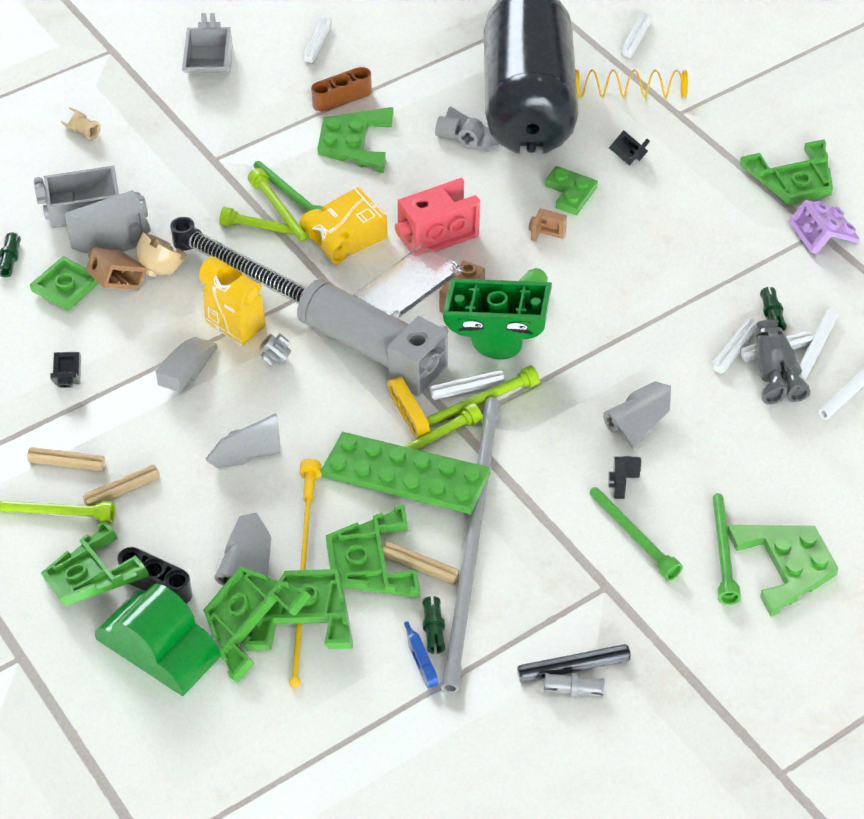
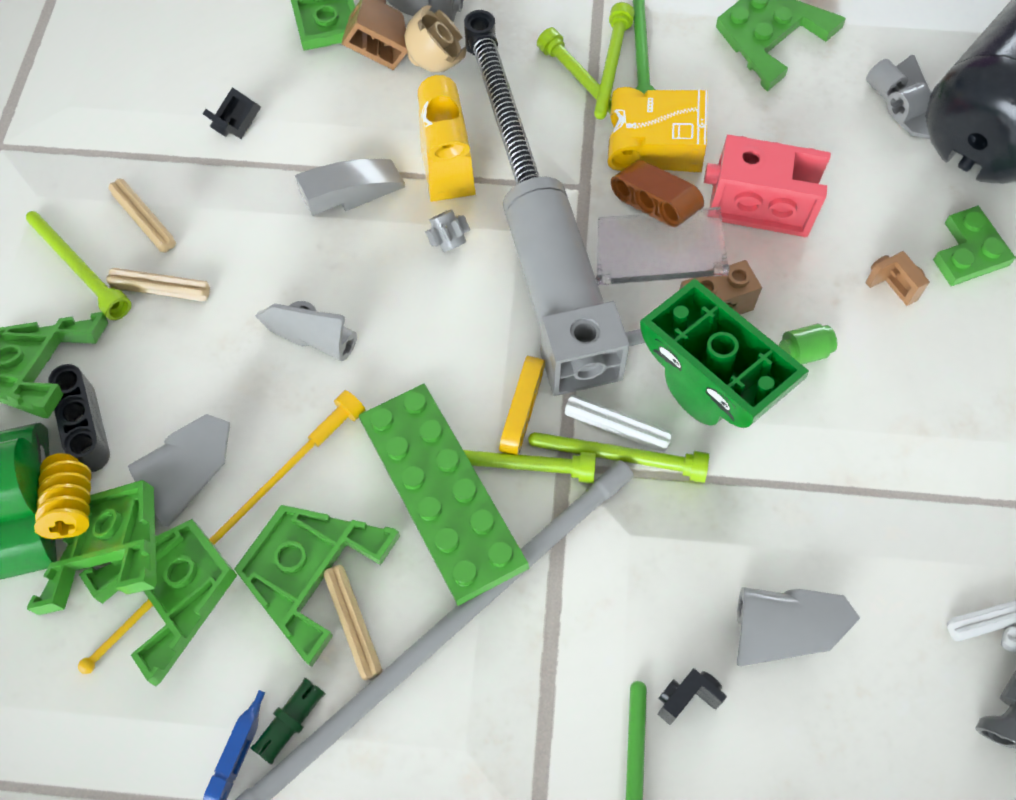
camera: 40 degrees right, 15 degrees up
none -> yellow piece [34,453,92,539]
none -> dark orange beam [611,160,704,227]

